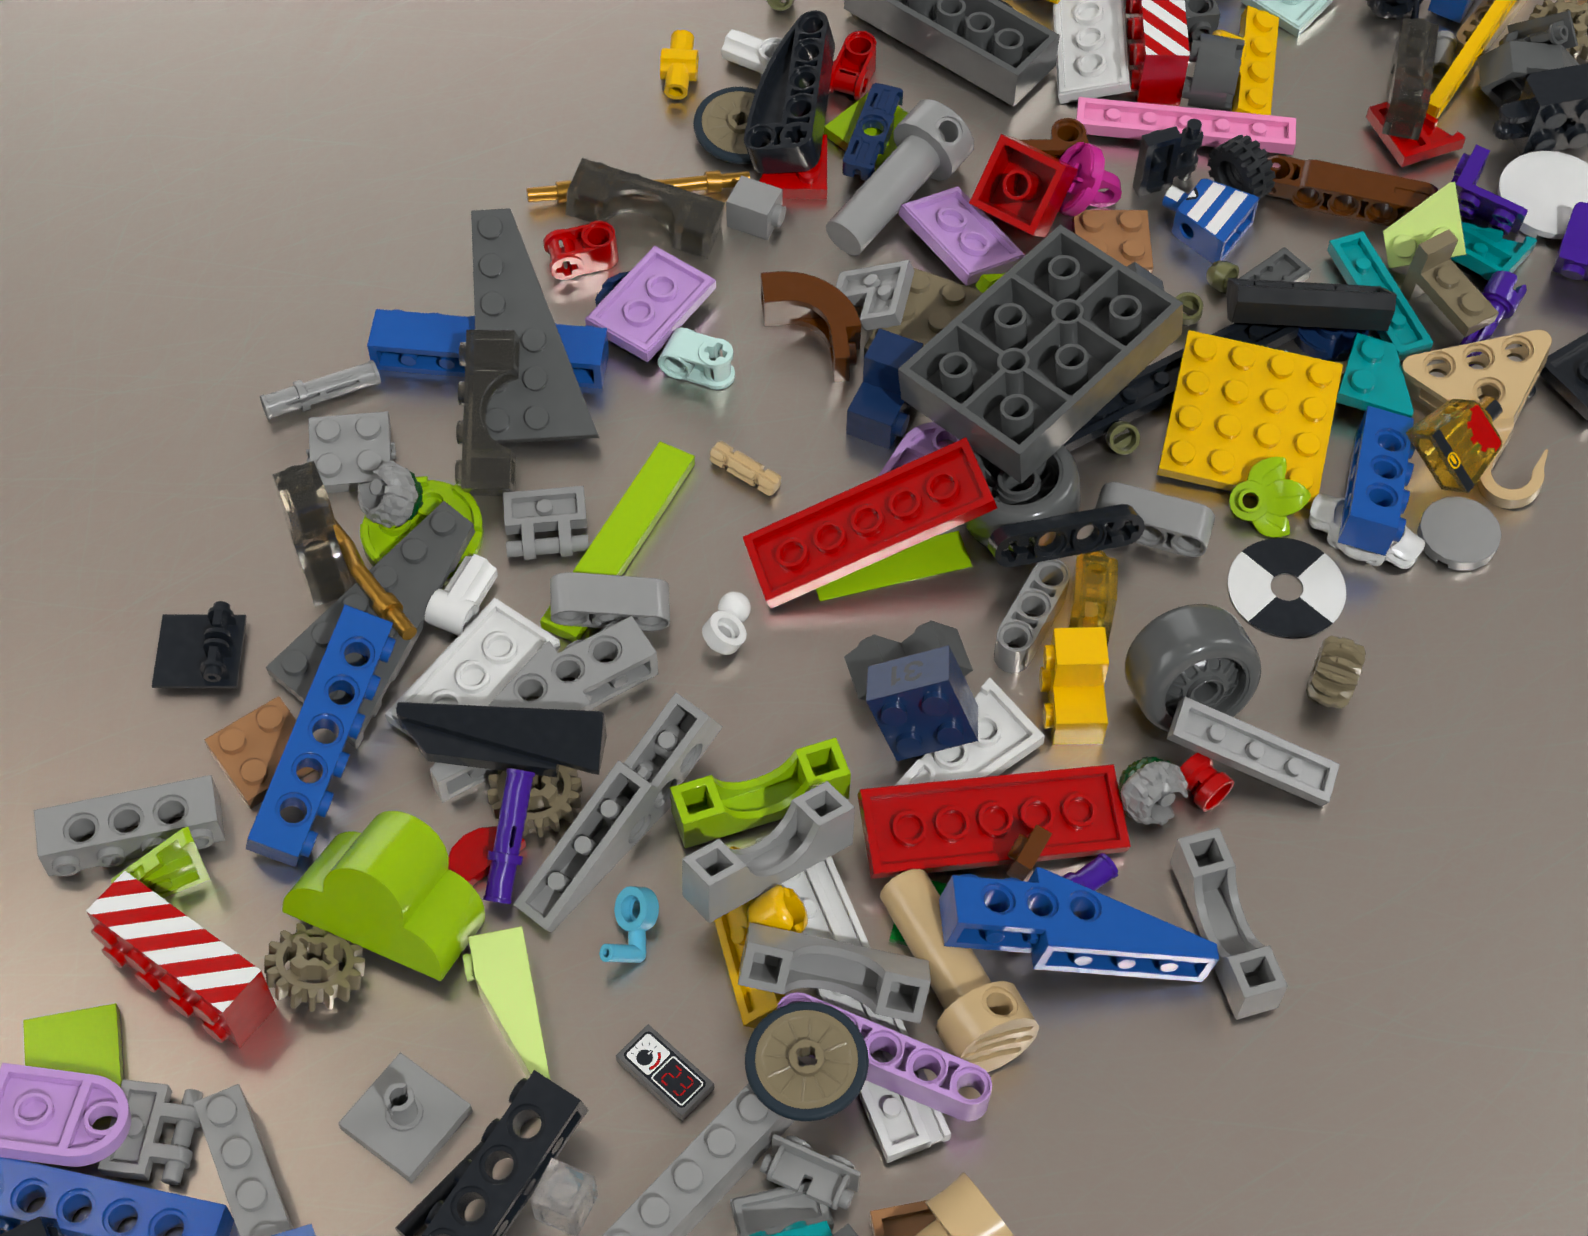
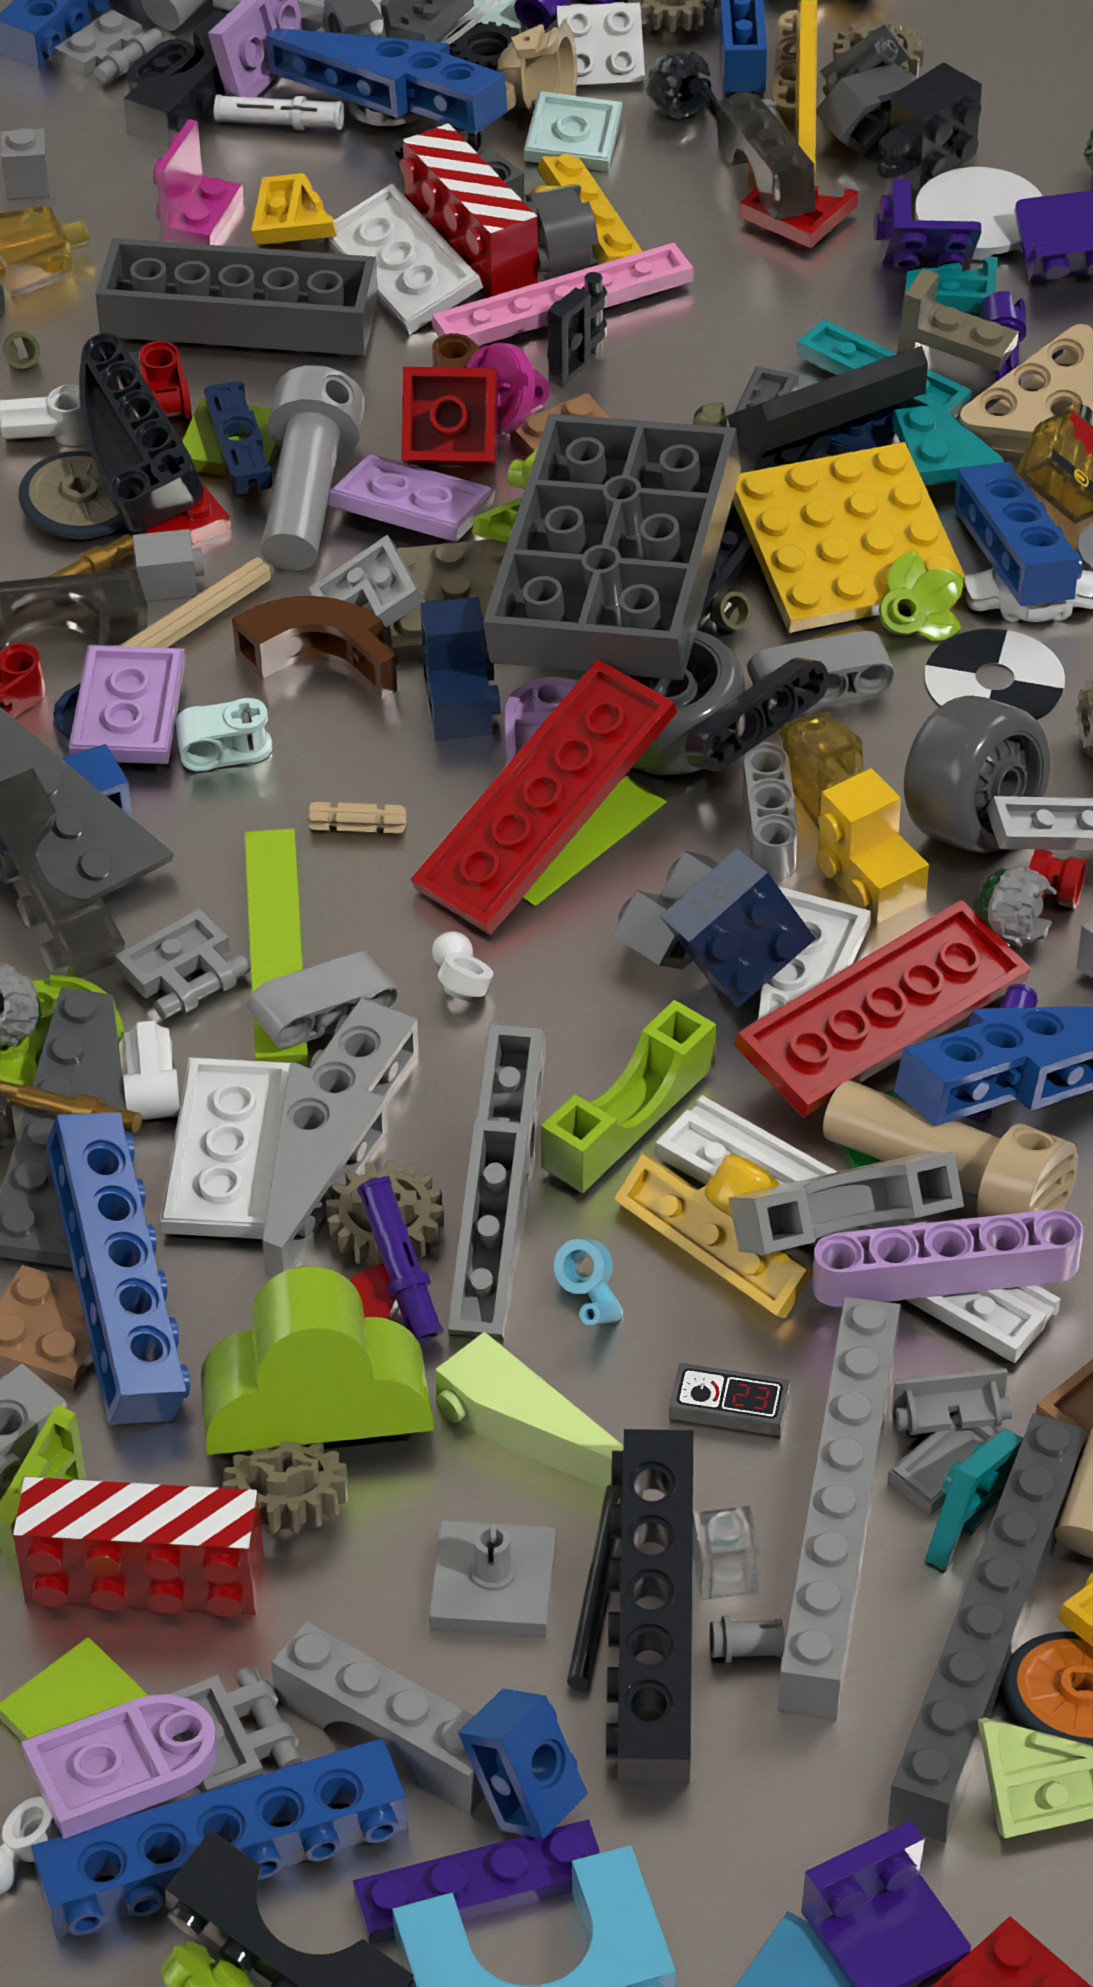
camera: 30 degrees left, 10 degrees down
black wedge [396,702,607,778] -> none
light grey arch [682,781,855,923] -> none
dark tan wheel [745,1002,869,1121] -> none
reddish brown plate [1006,825,1052,881] -> none
blue torso [1162,178,1259,264] -> none
black tyre [1207,135,1275,199] -> none
reddish brown piece [1267,155,1438,226] -> none
yellowish green wing [1383,182,1466,269] -> none
none -> tan axle [119,557,271,648]

